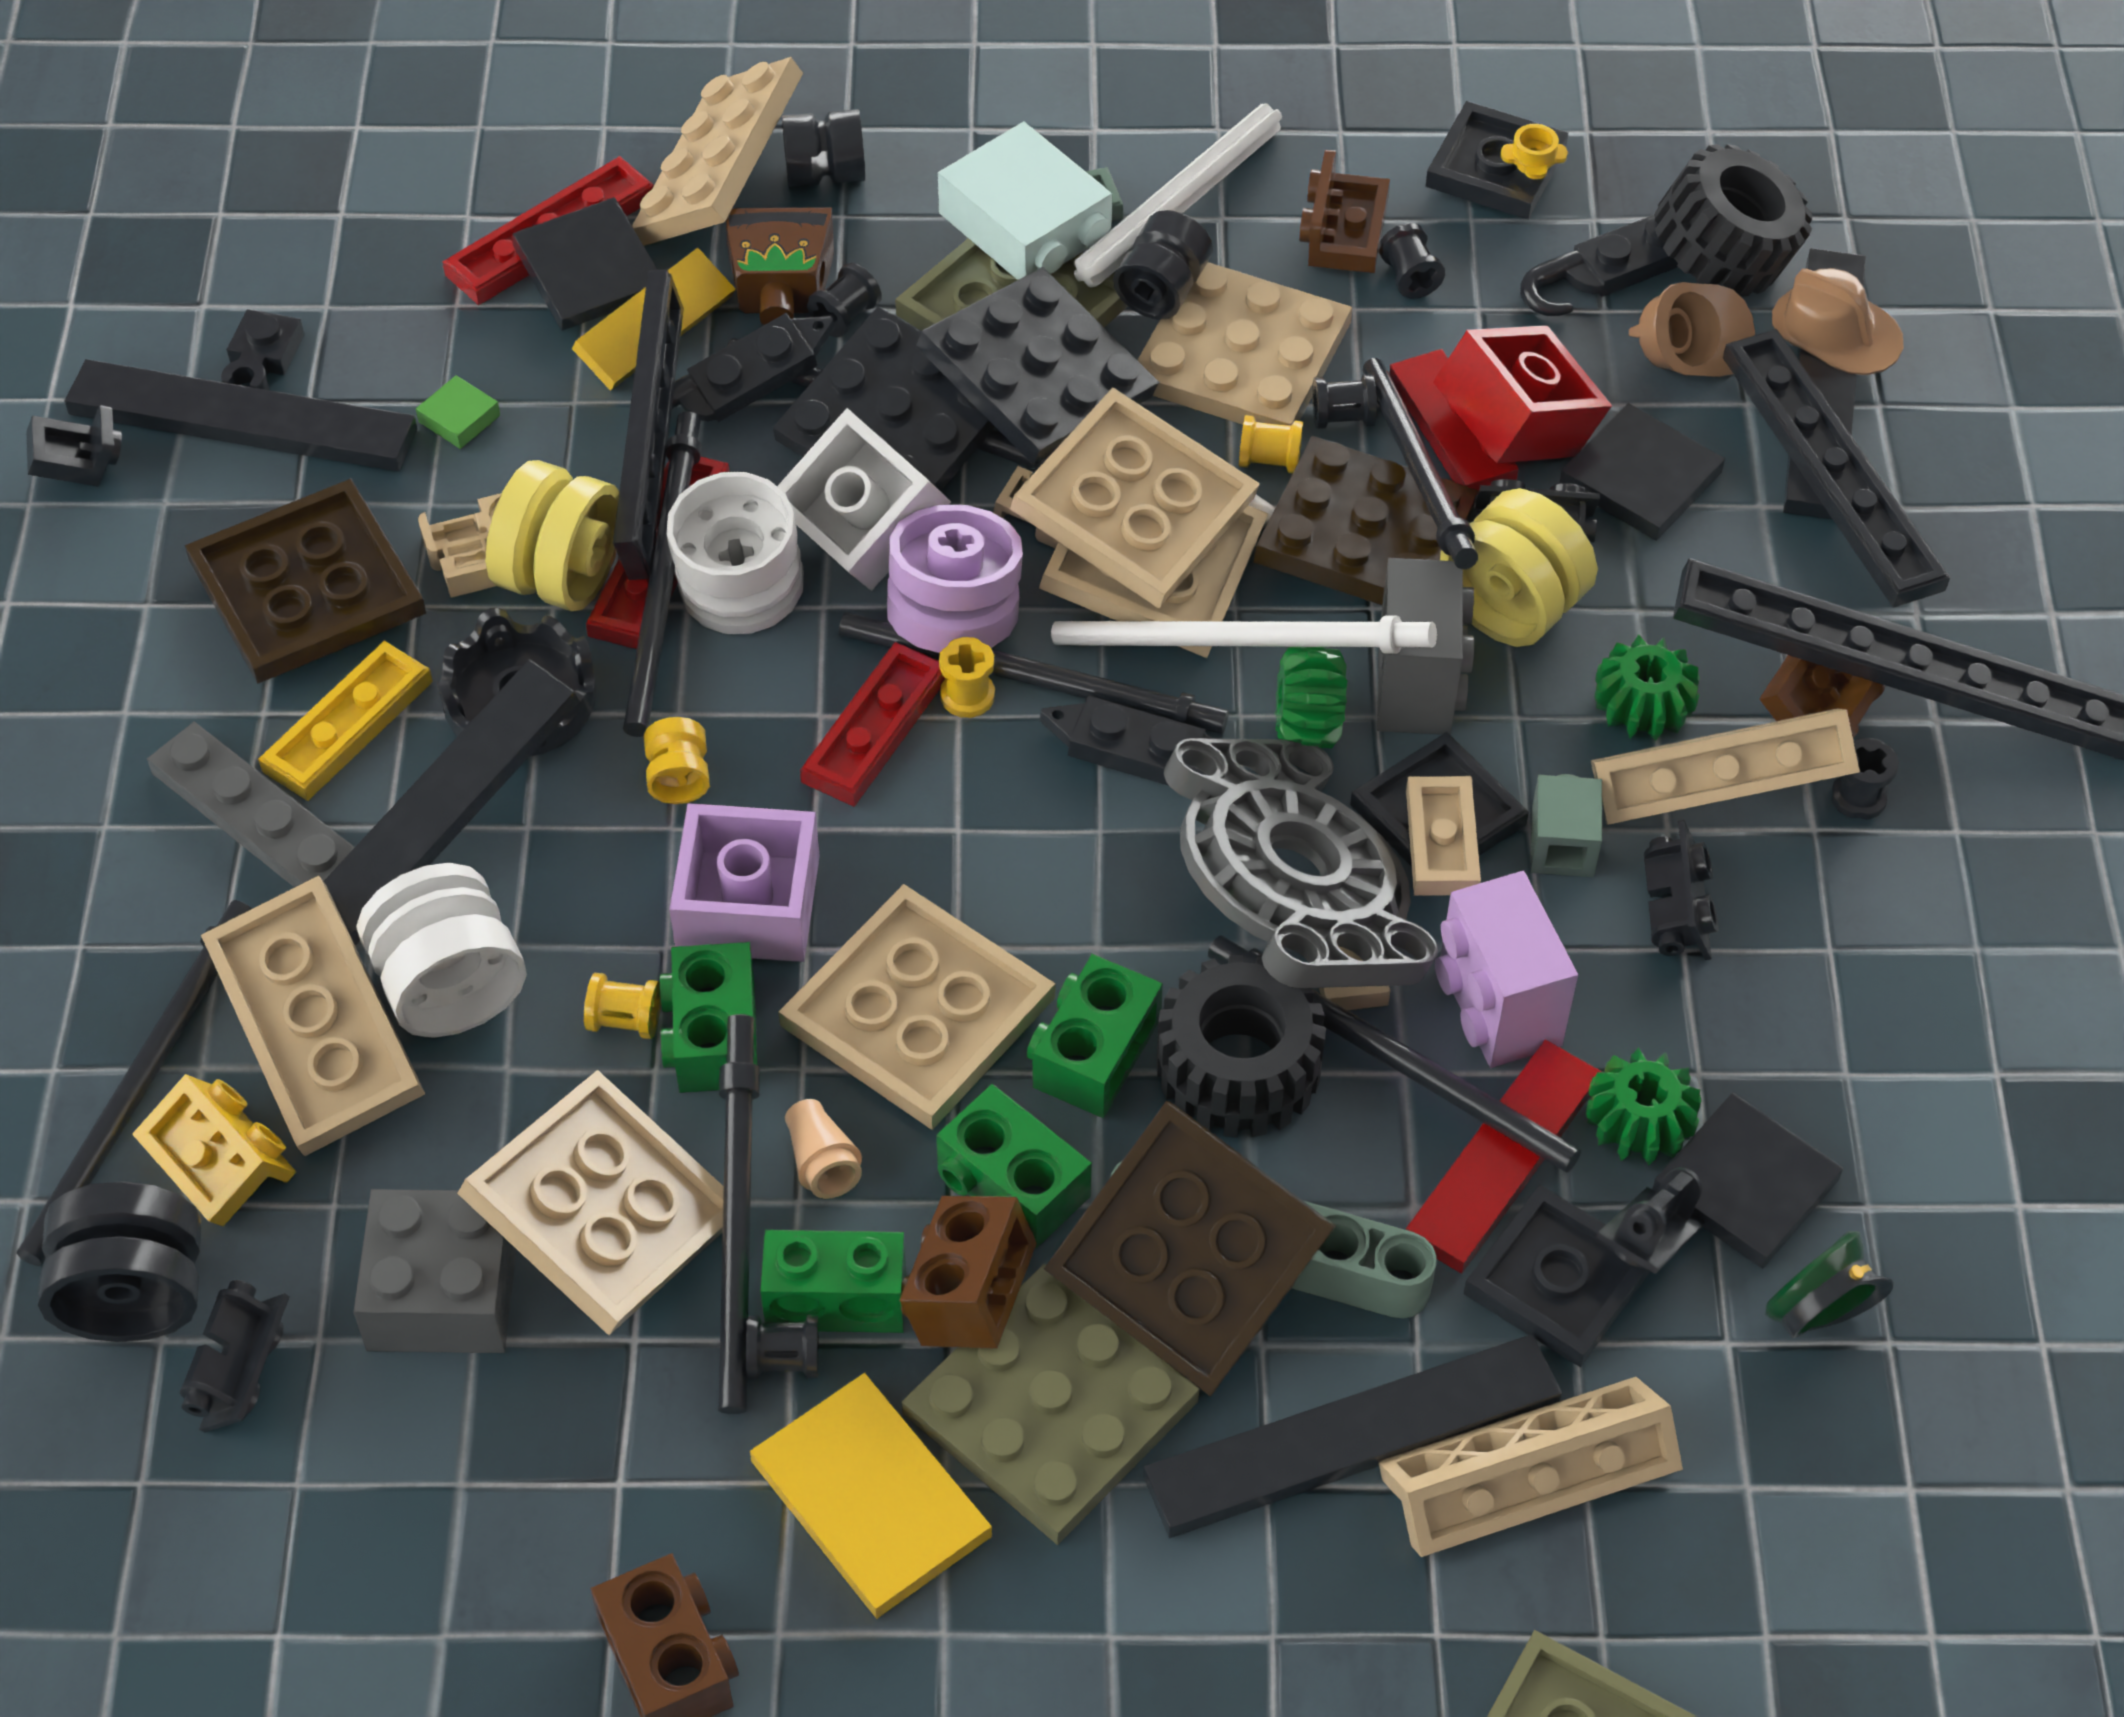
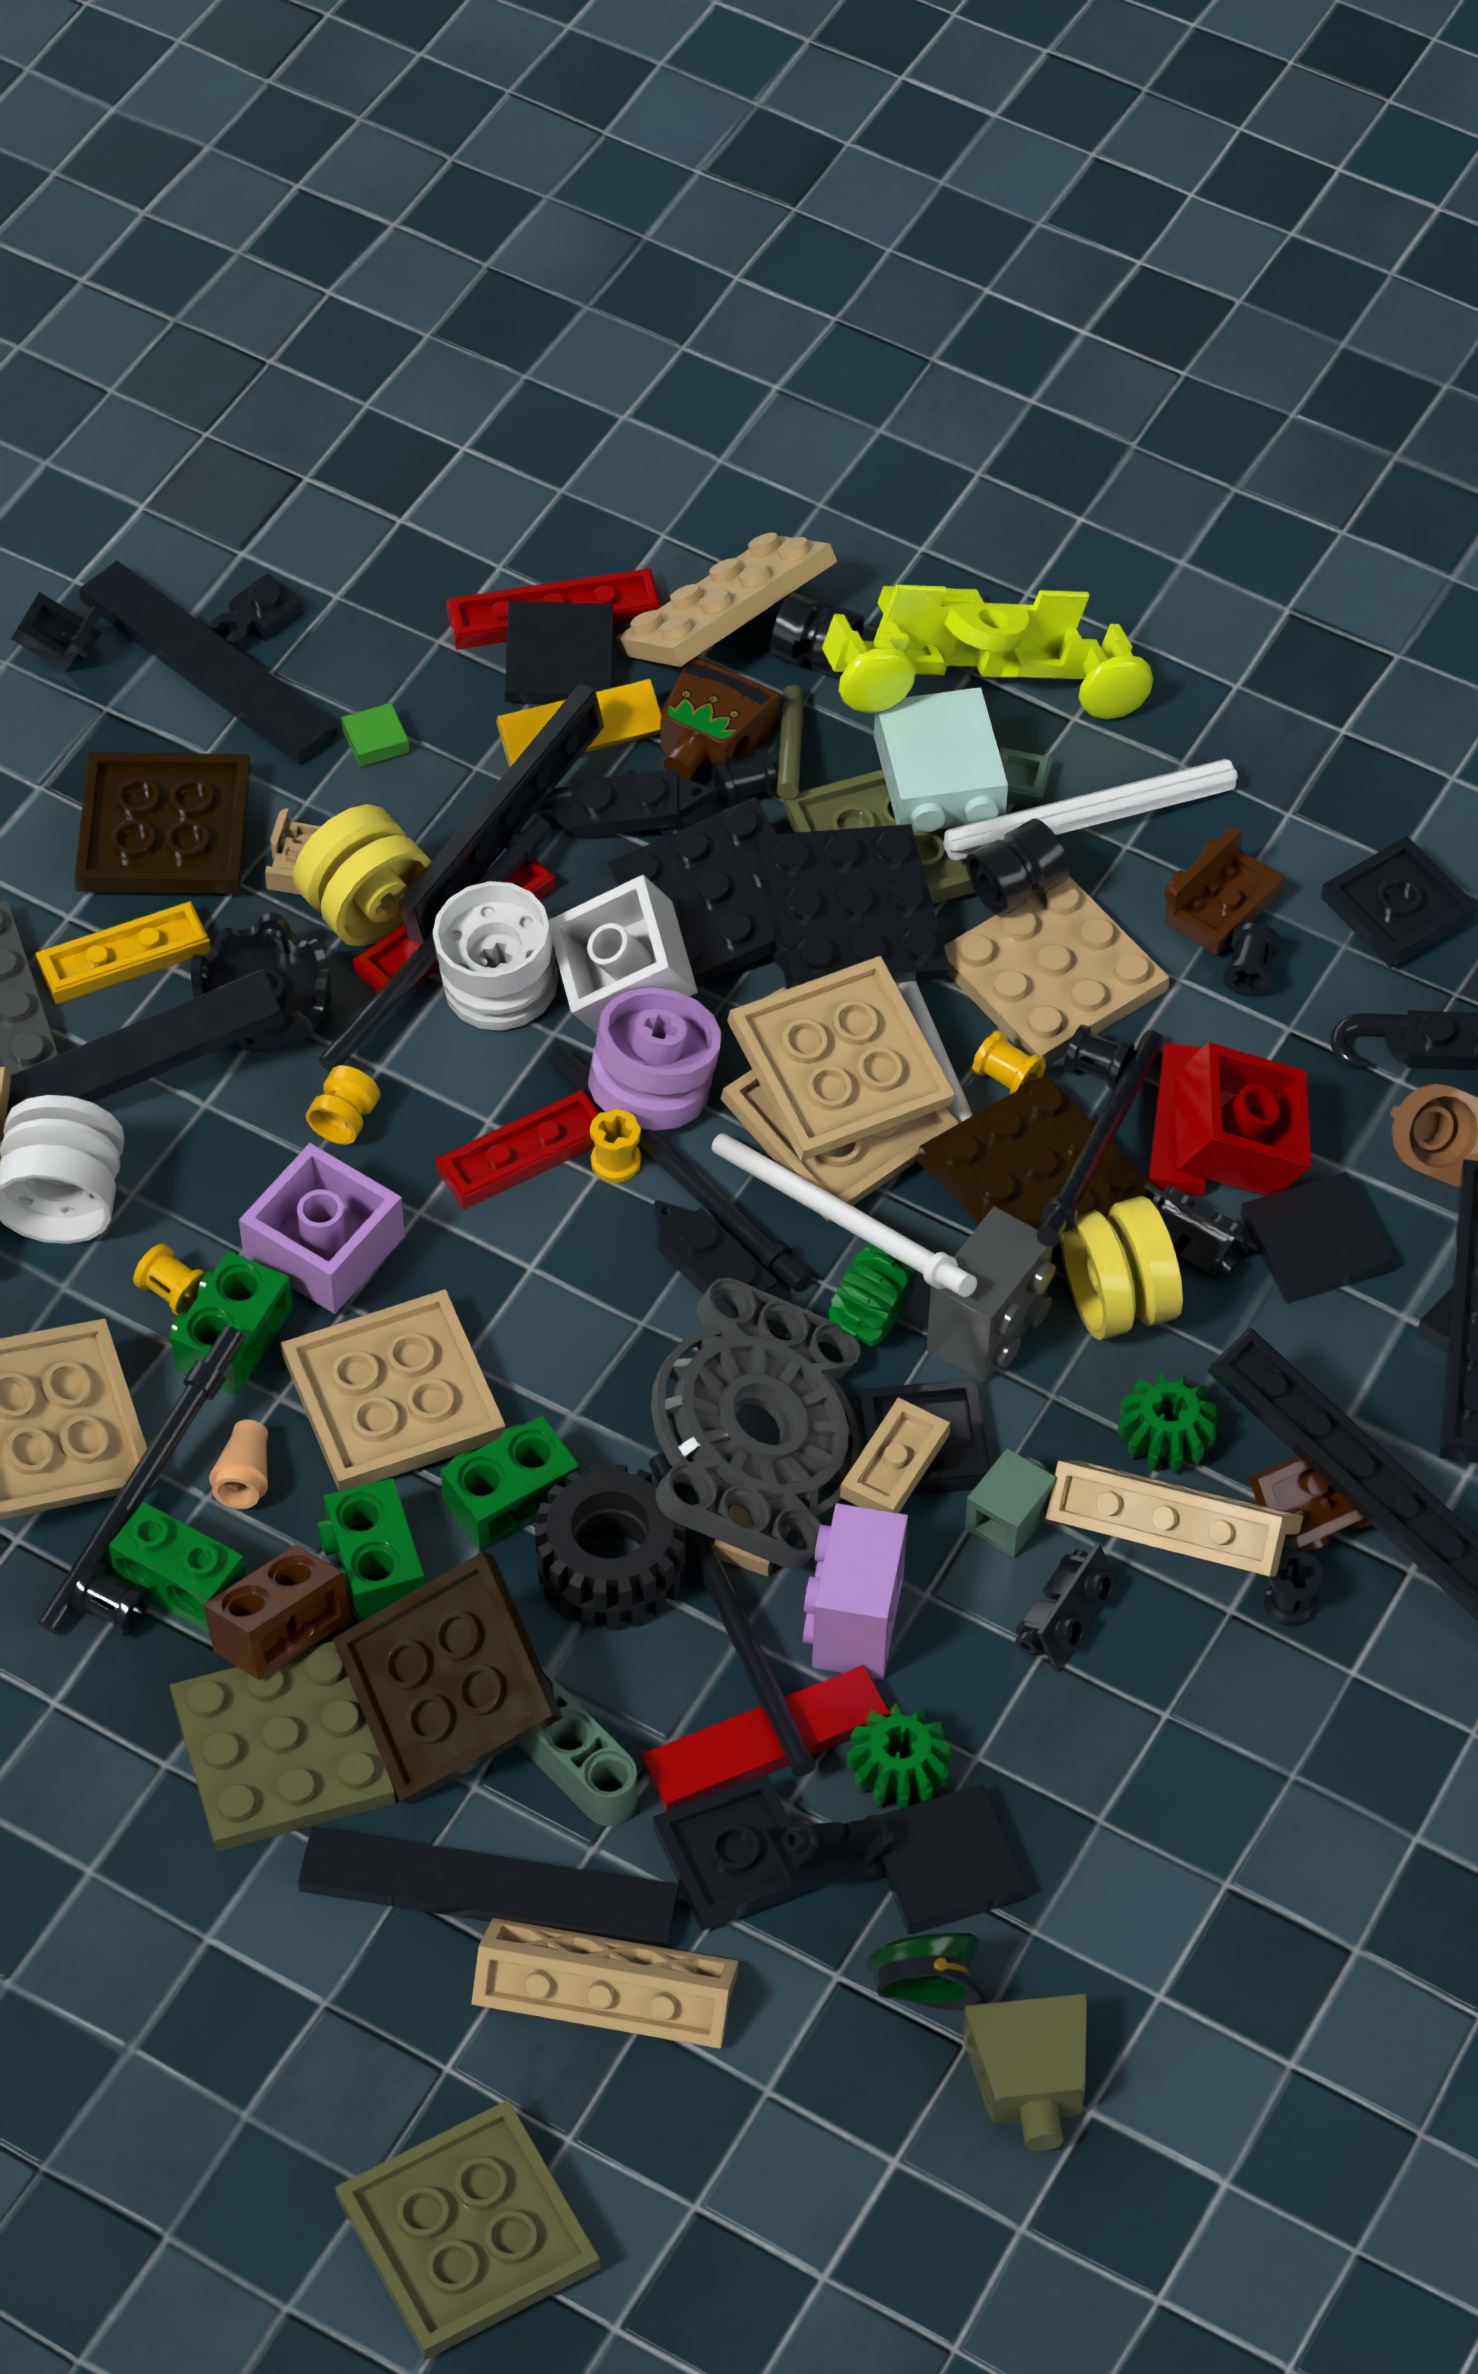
camera: 30 degrees right, 0 degrees up
yellow tile [750,1373,992,1619] -> none
yellow plate [1501,124,1568,179] -> none
none -> olive bar [777,685,804,800]
none -> neon yellow piece [822,585,1154,720]
none -> olive torso [962,1994,1087,2151]

